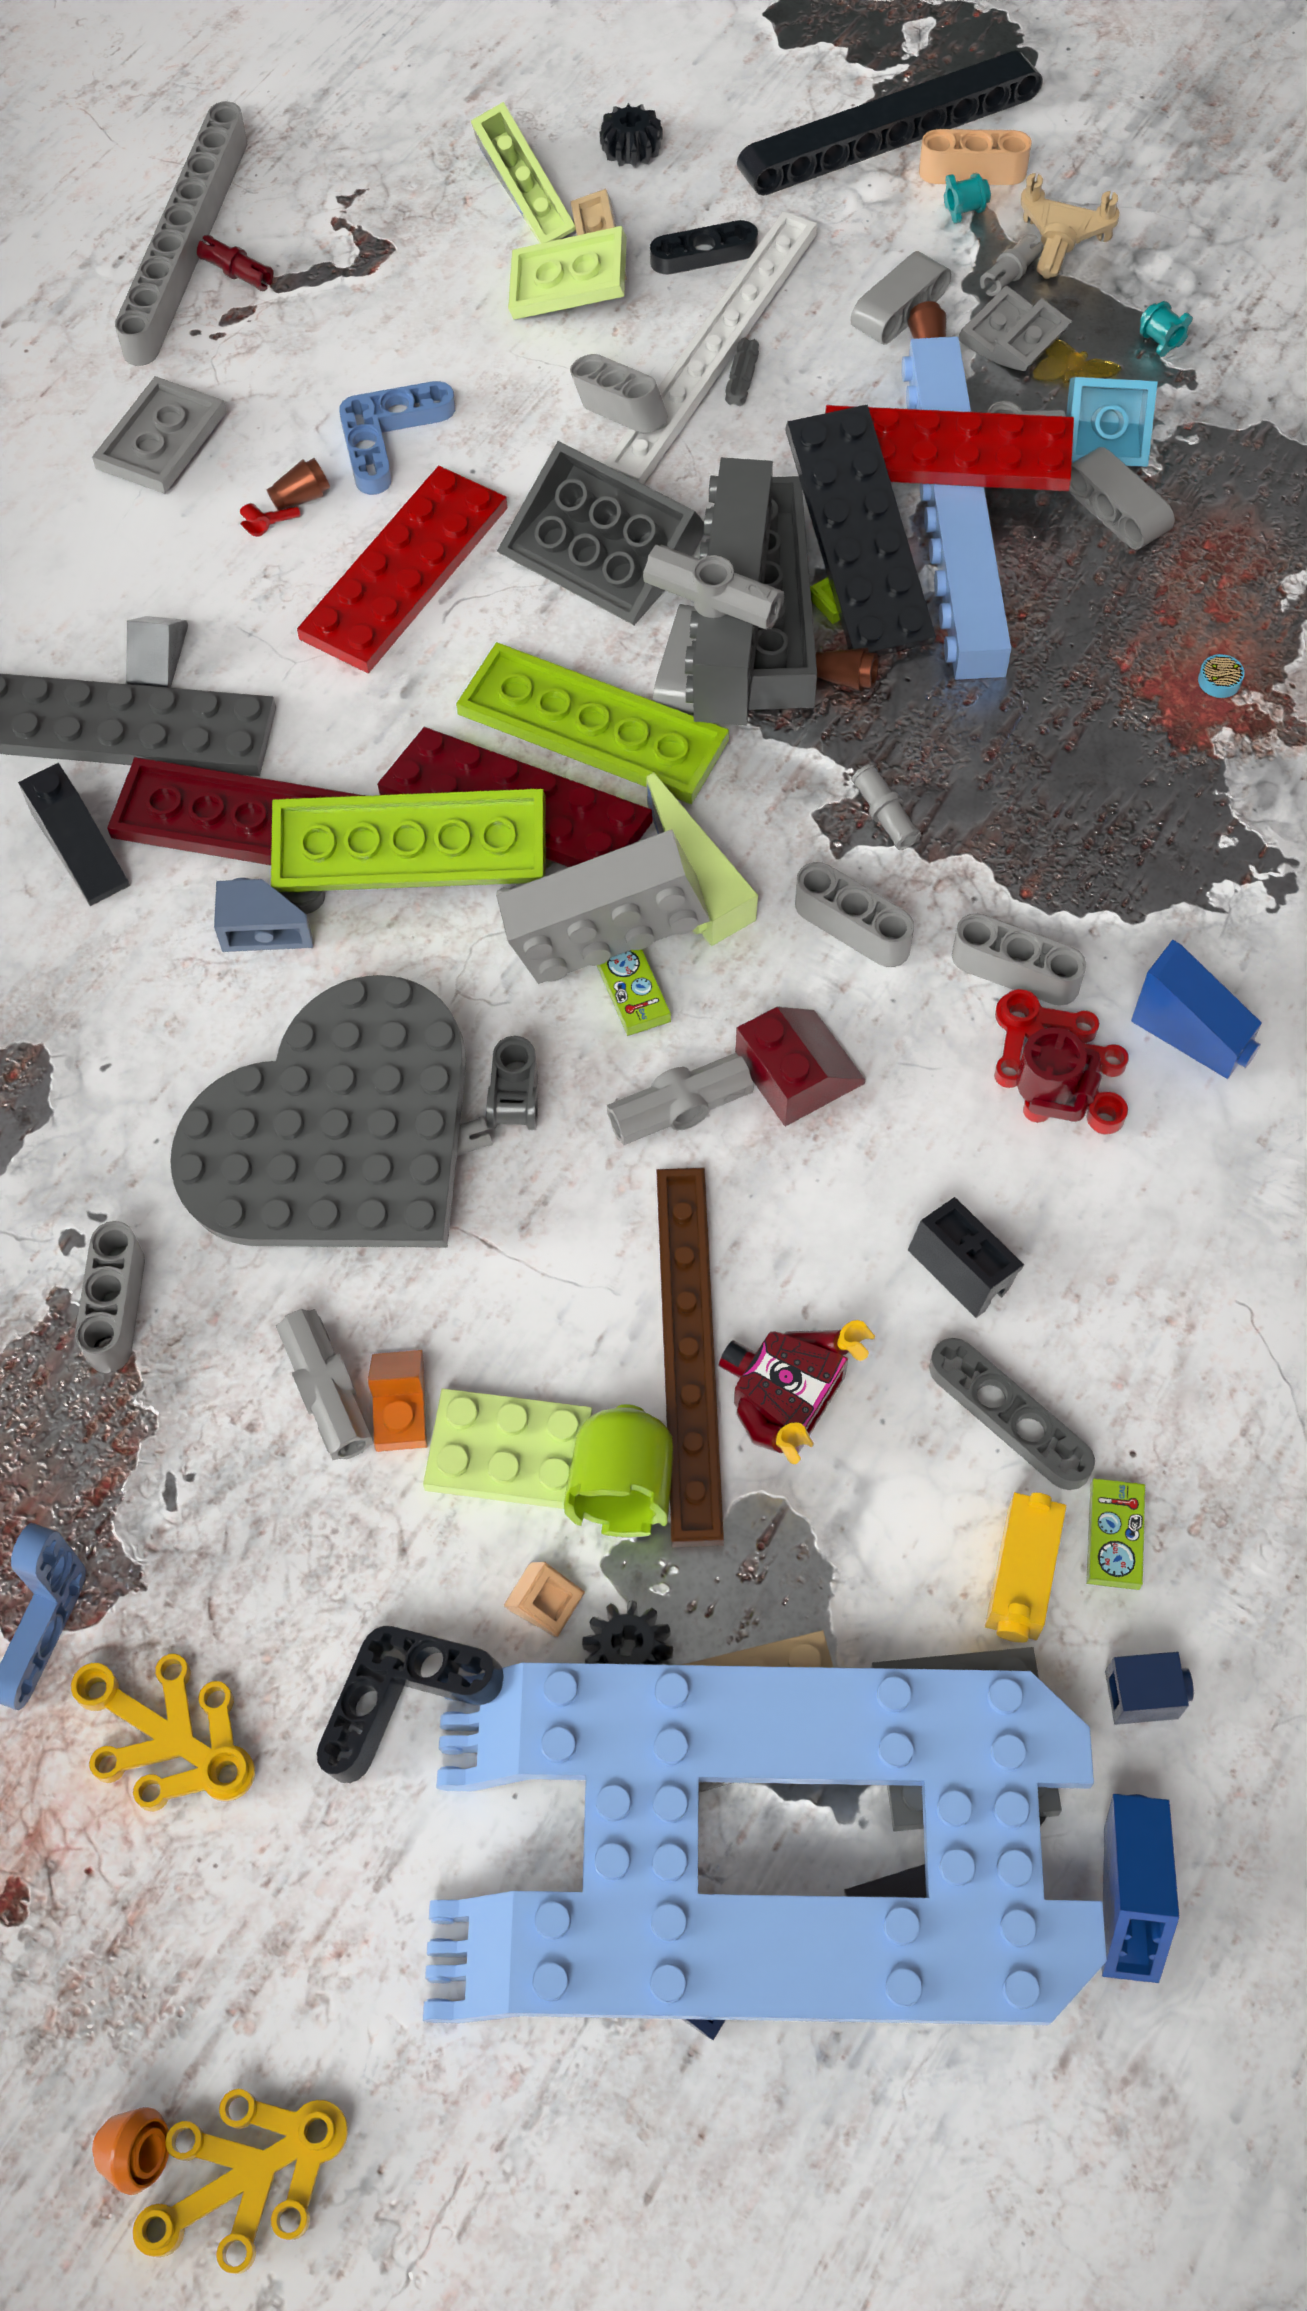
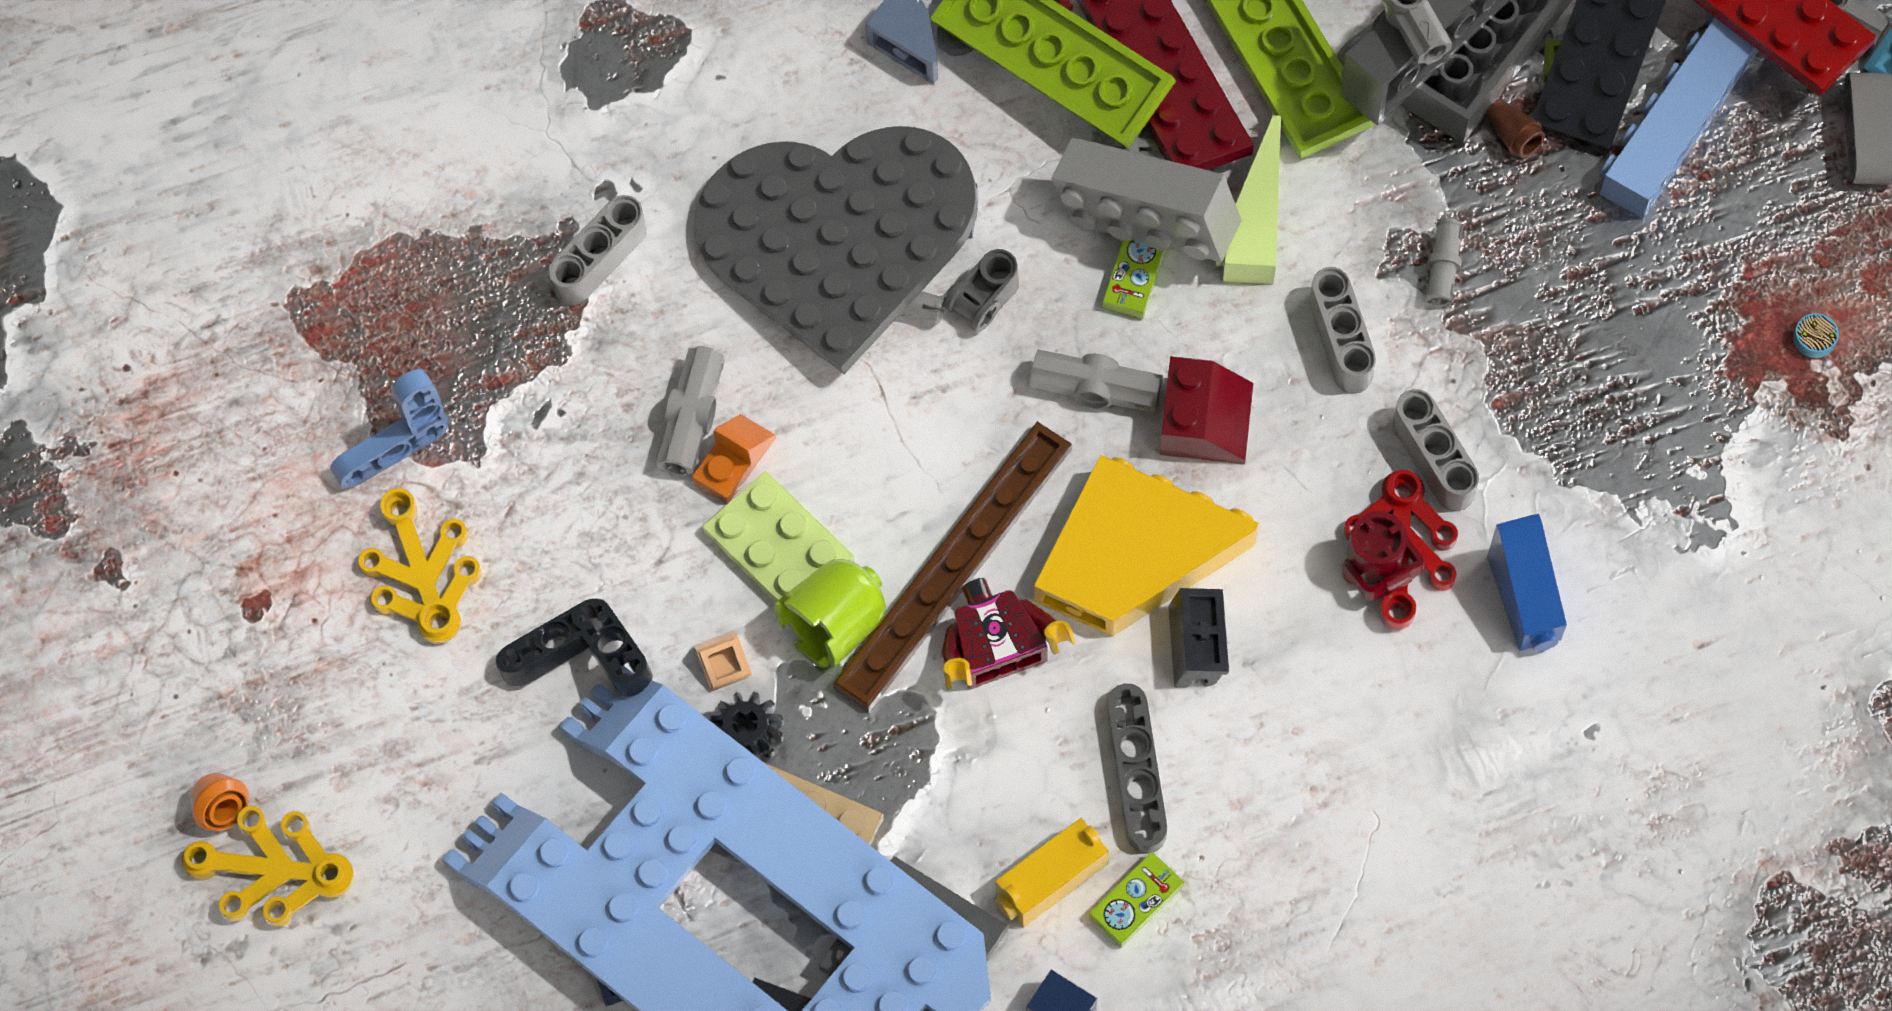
camera: 40 degrees right, 5 degrees up
none -> yellow slope [1034,455,1259,636]

